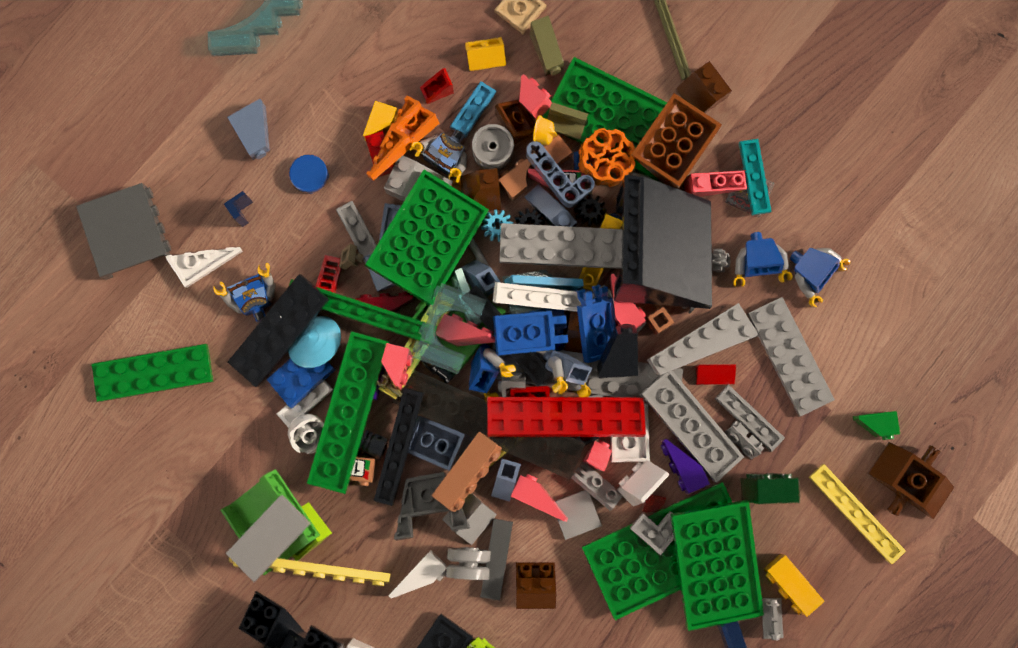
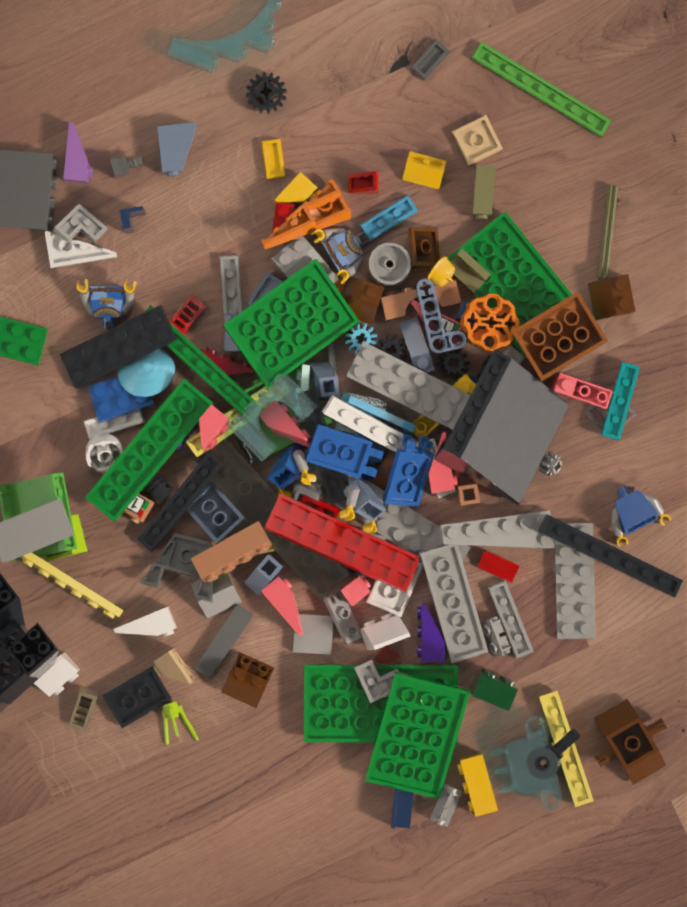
camera: 30 degrees right, 5 degrees up
blue tile [289,155,329,194] -> none
dark tan tile [339,243,363,270] -> none
olive hand [377,375,403,397] -> none
light grey wheel [446,547,491,580] -> none
coral slope [519,74,552,120] -> none
black slope [597,324,638,378] -> none
blue torso [733,232,793,287] -> none
green slope [853,411,900,440] -> none
none -> light grey plate [53,204,108,244]
none -> medium lavender slope [63,122,93,184]
none -> dark grey piece [110,156,143,179]
none -> tan slope [153,648,195,684]
none -> black gear [246,72,287,114]
none -> yellow tile [261,139,286,180]
none -> clear light blue piece [490,714,580,810]
none -> black plate [537,514,683,598]

